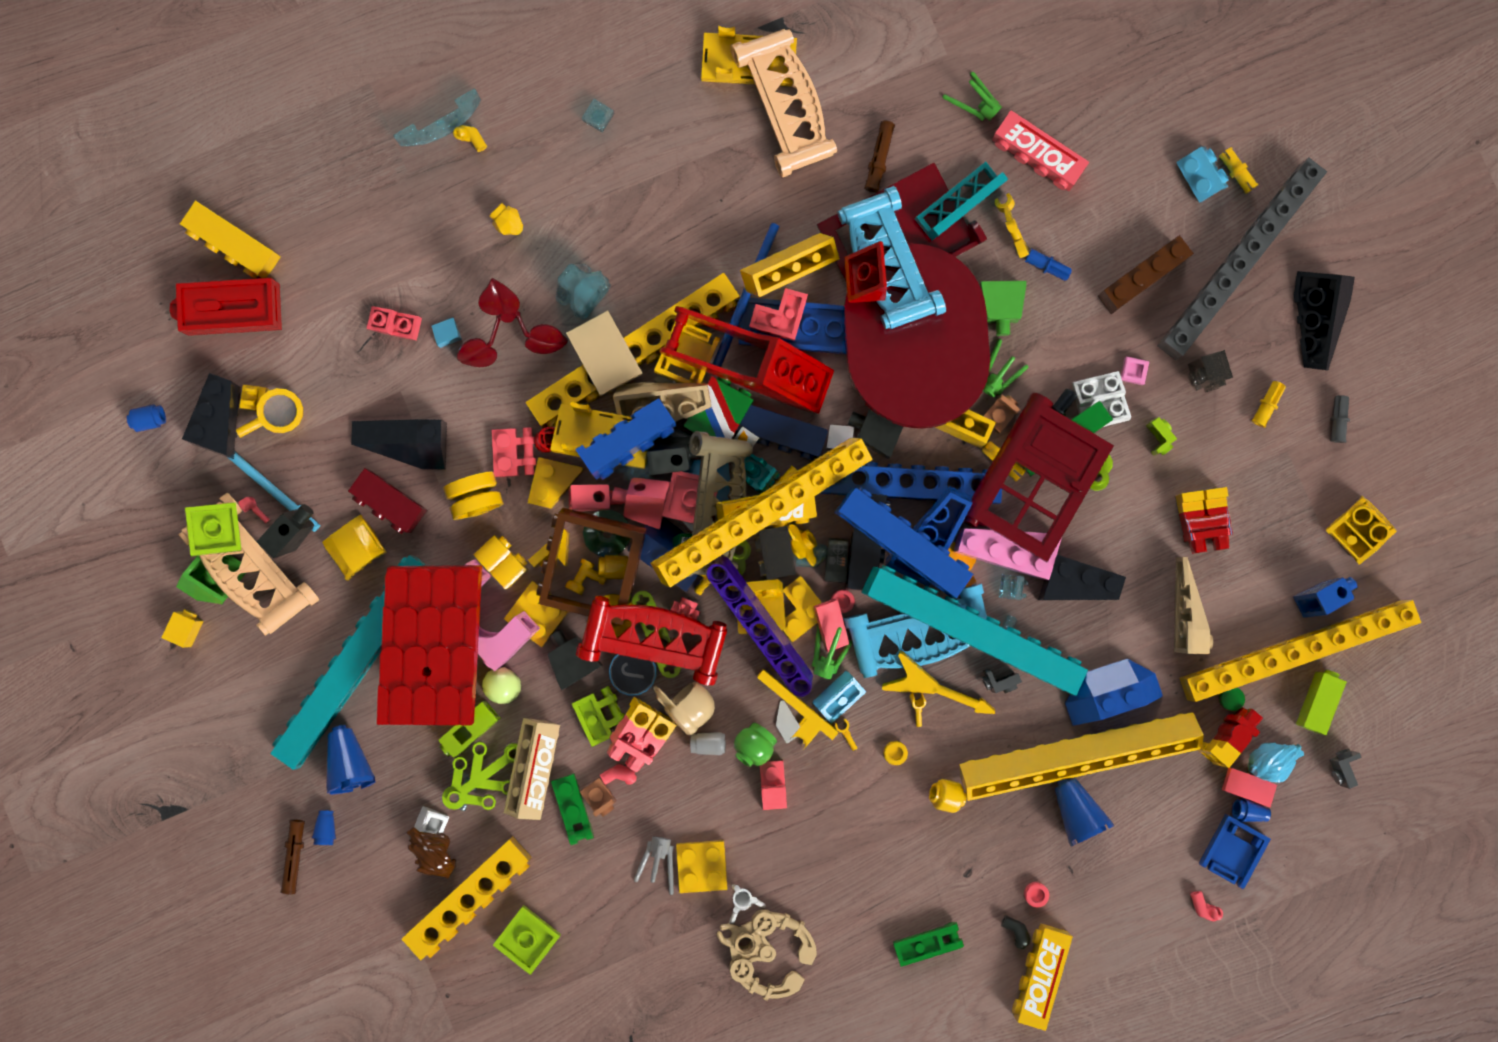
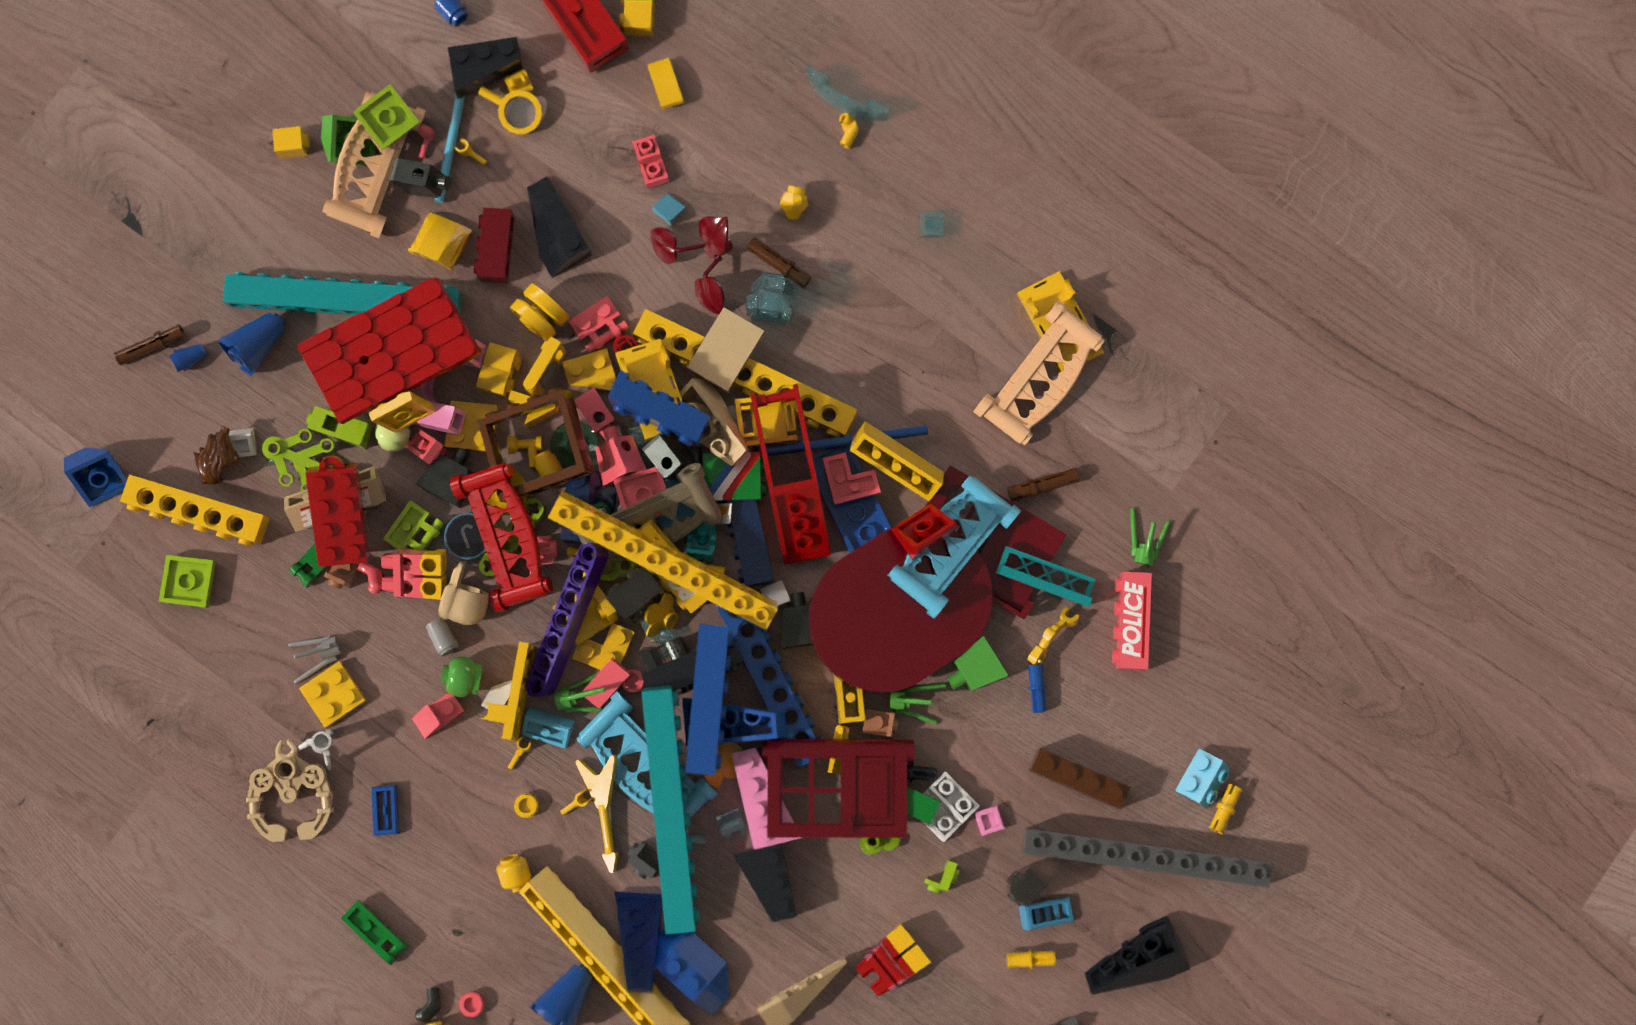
camera: 65 degrees right, 5 degrees down
none -> blue slope [64,448,128,507]
none -> red piece [305,455,370,567]
none -> yellow plate [369,391,435,433]
none -> blue tile [371,785,399,836]
none -> coral slope [405,429,447,465]
none -> yellow hand [455,139,487,165]
none -> yellow container [523,337,567,396]
none -> clear blue wing [615,892,663,993]
none -> yellow slope [647,58,684,110]
none -> reddish brown pin [747,237,812,289]
none -> dark azure slope [1019,897,1074,930]

